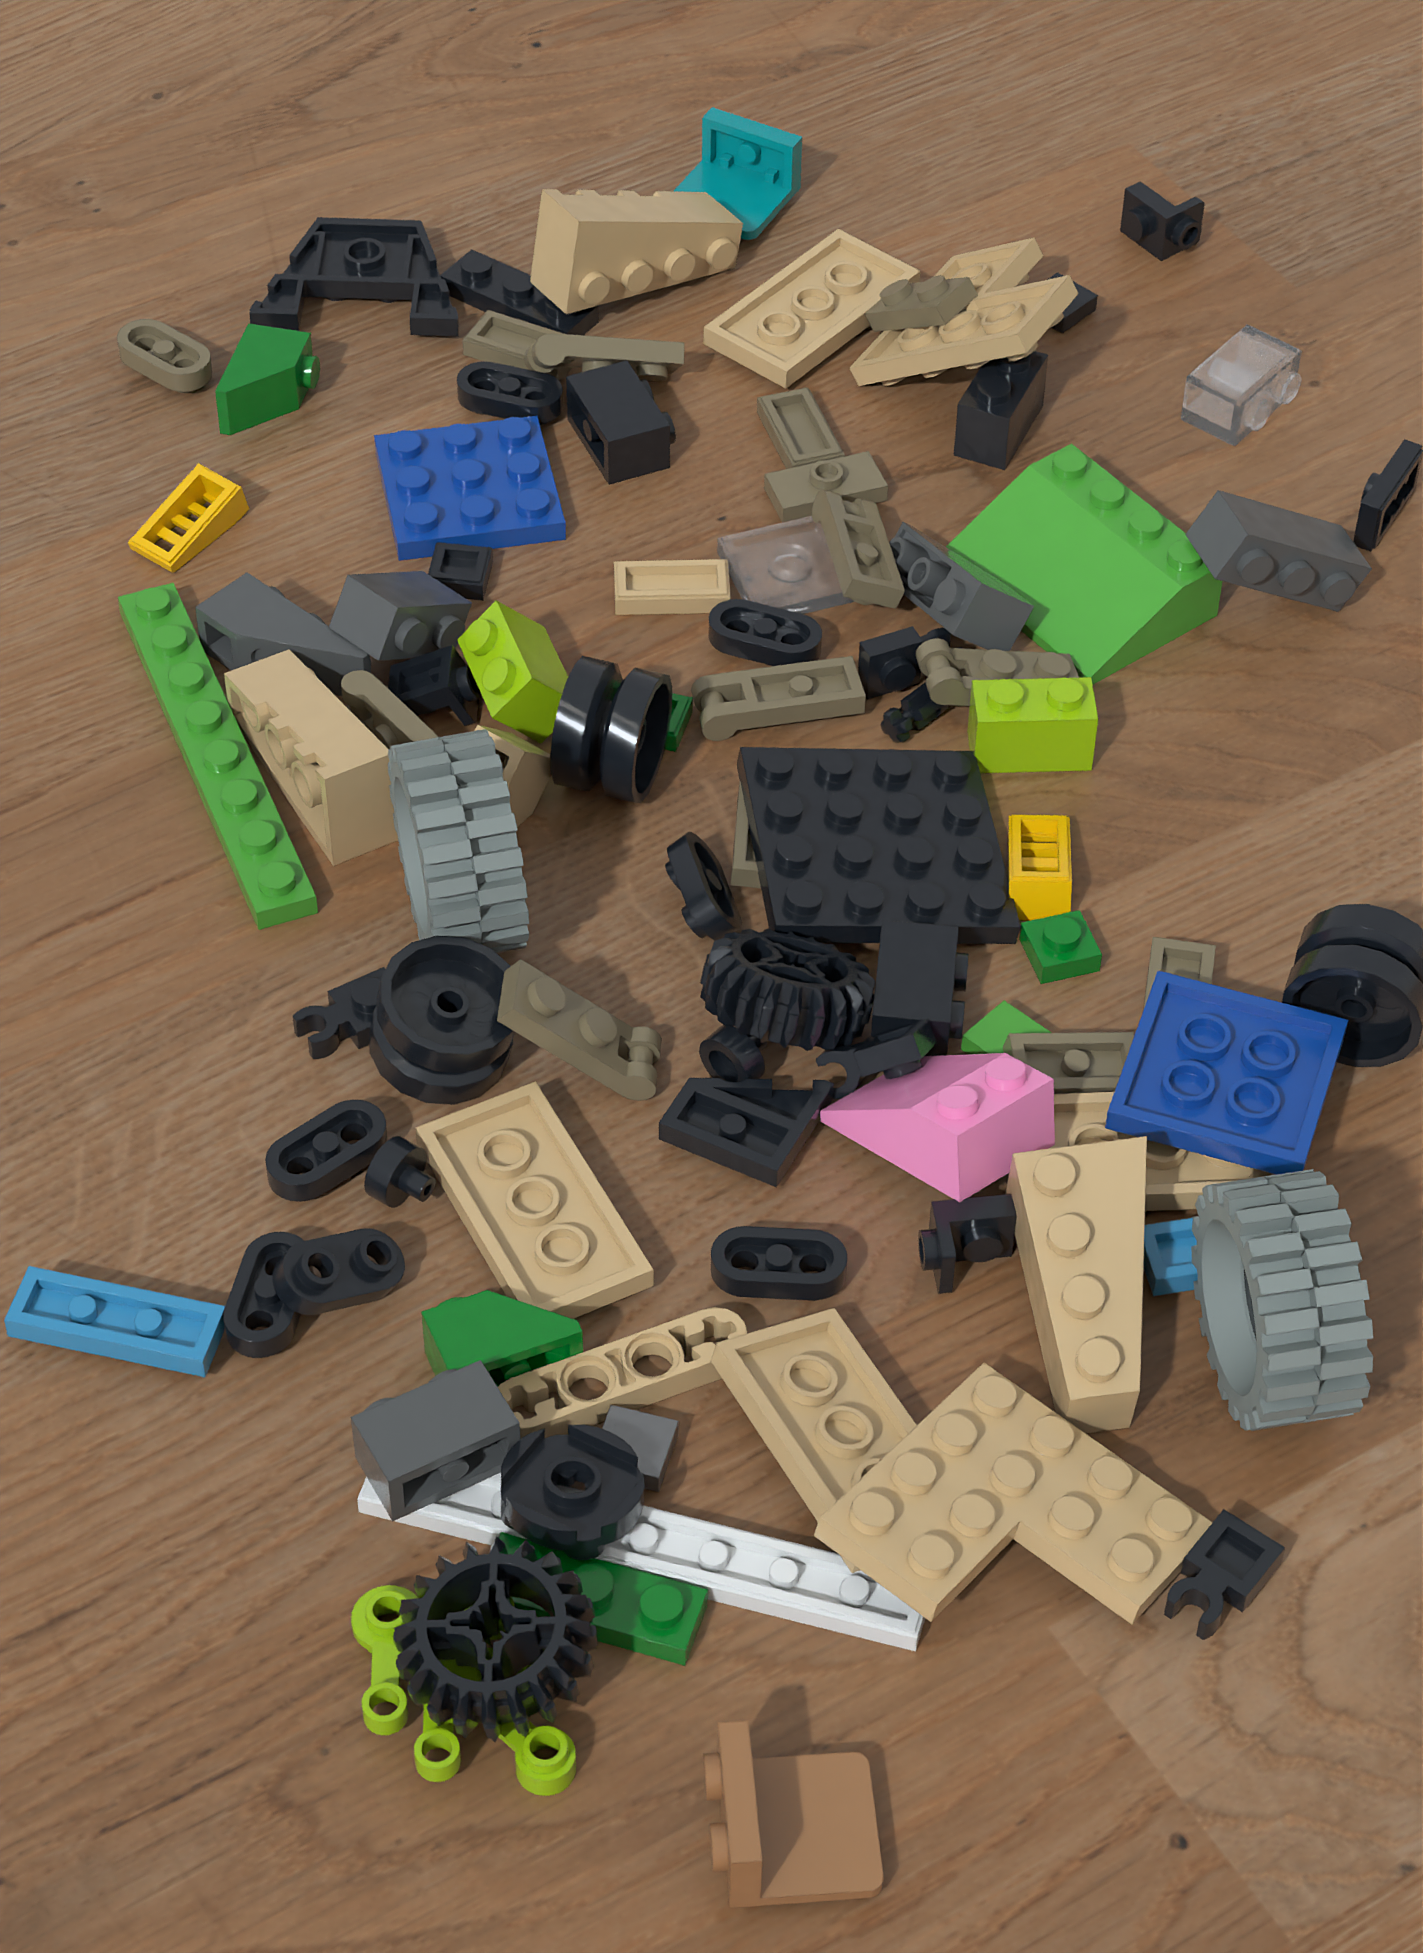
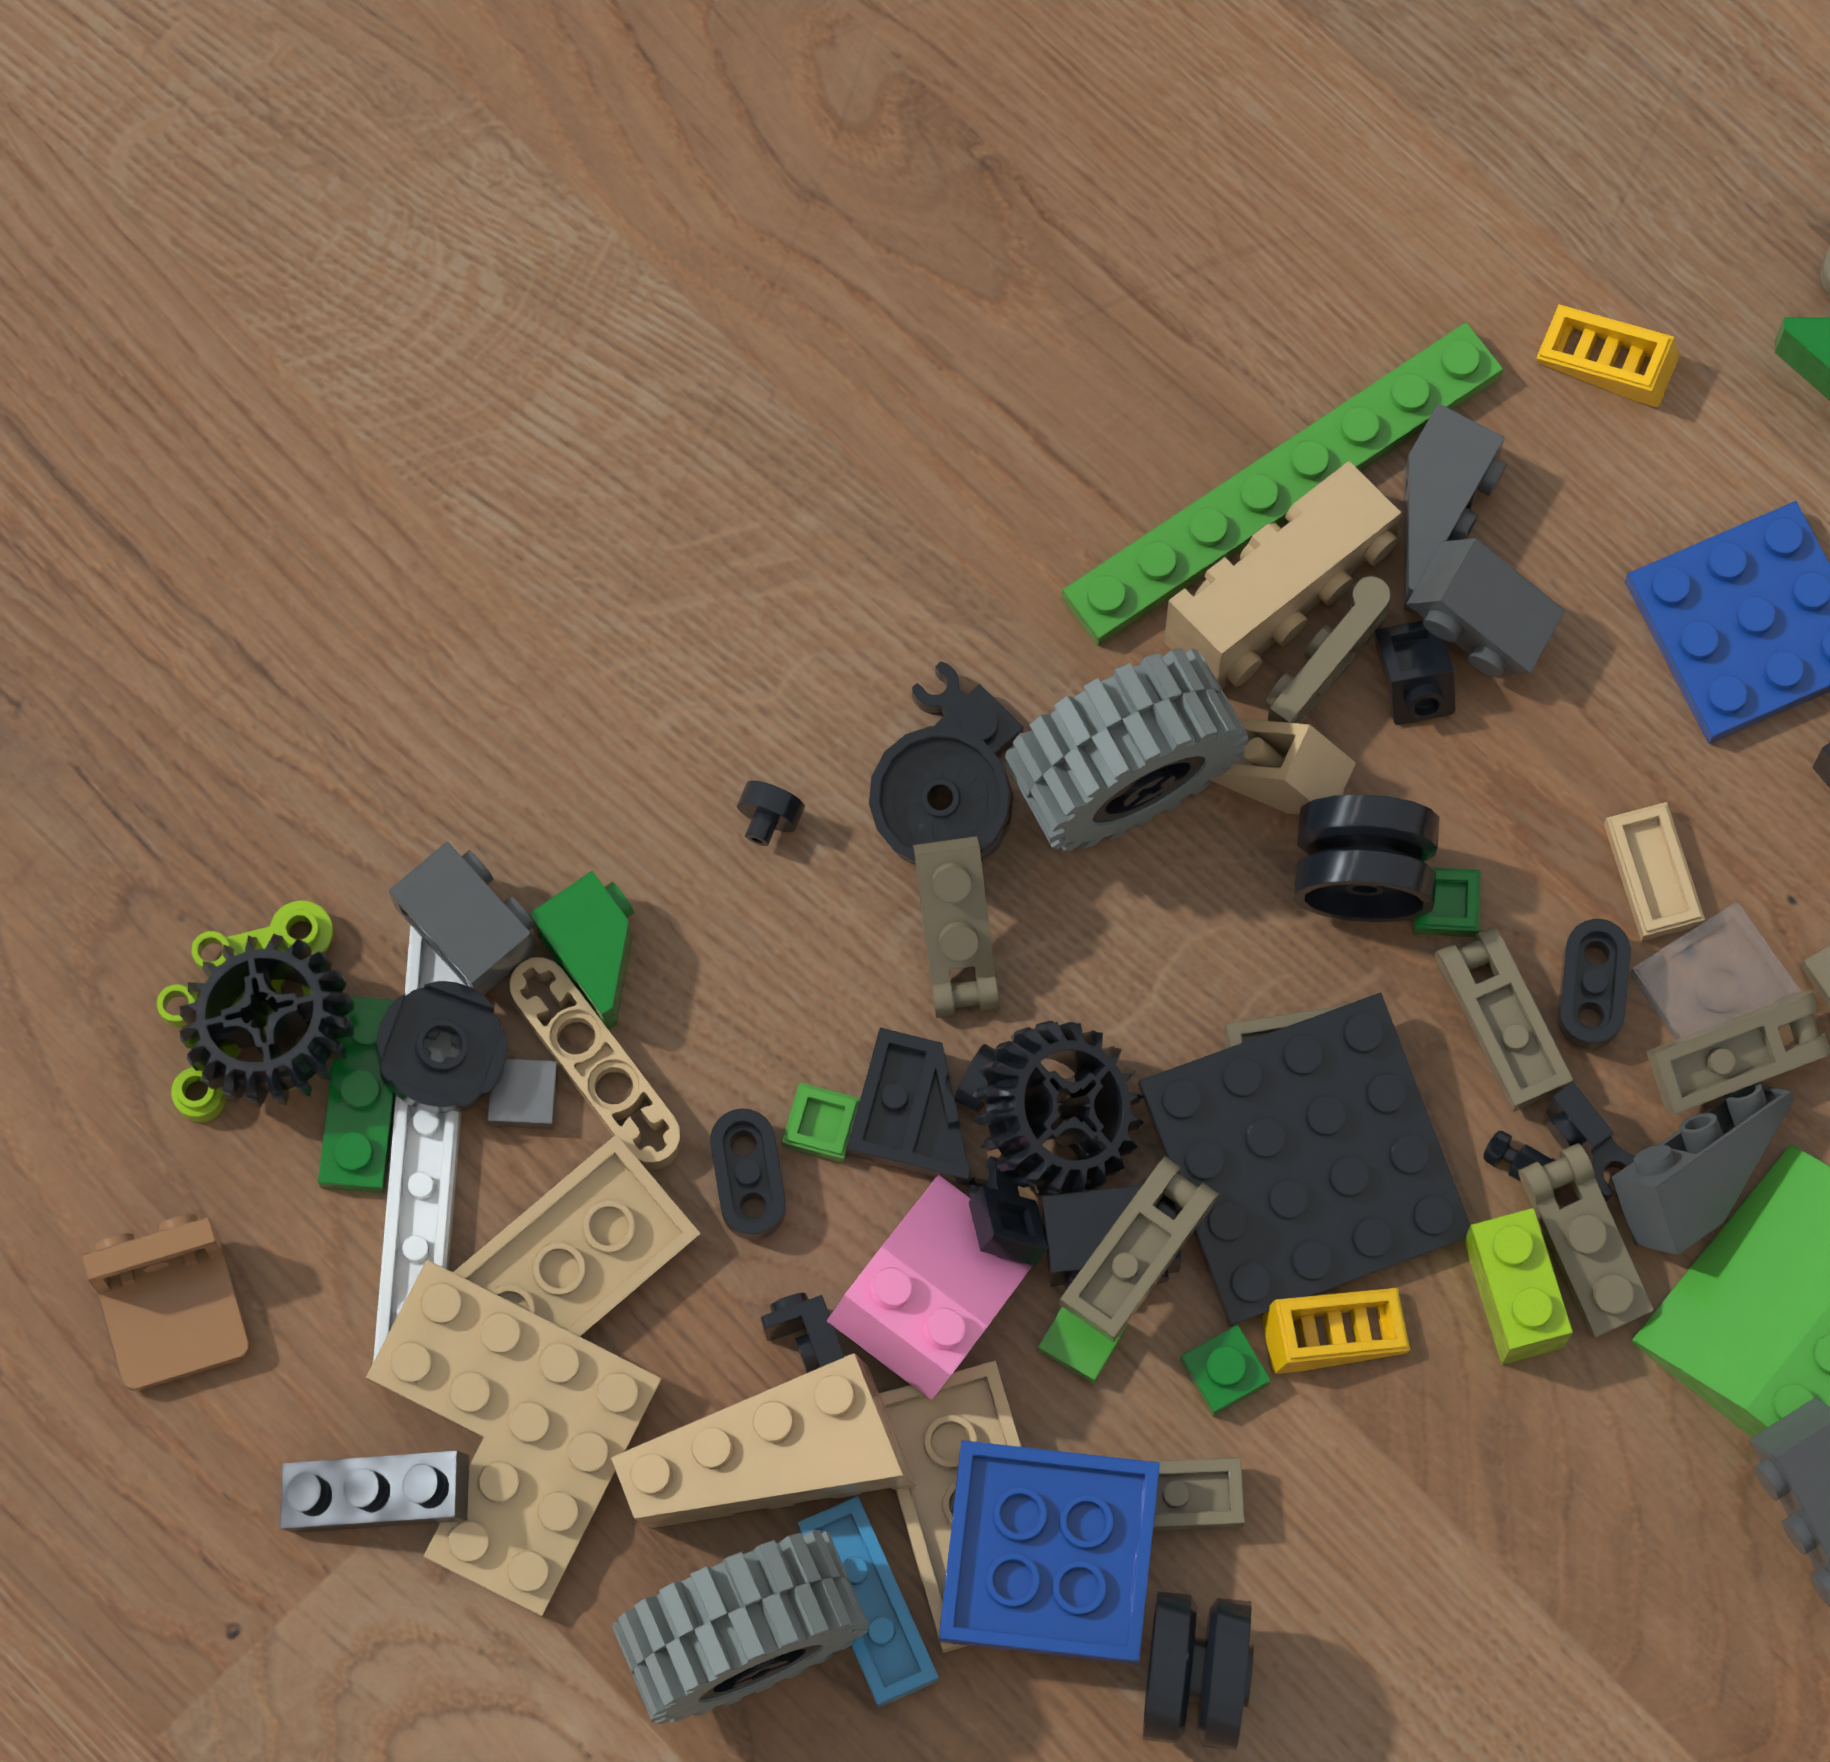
camera: 80 degrees right, 25 degrees up
dark azure plate [4,1266,225,1377] -> none
black plate [223,1232,314,1358] -> none
black plate [265,1100,388,1202] -> none
black plate [272,1228,405,1315] -> none
tan plate [415,1081,654,1319] -> none
black tile [428,542,493,601] -> none
lime brick [457,600,568,743] -> none
black plate [665,832,742,941] -> none
dark tan plate [1003,1032,1134,1094] -> none
black plate [1164,1509,1285,1640] -> none
none -> plate [280,1451,469,1533]
none -> bright green tile [782,1082,861,1164]
none -> dark tan plate [1059,1157,1220,1342]

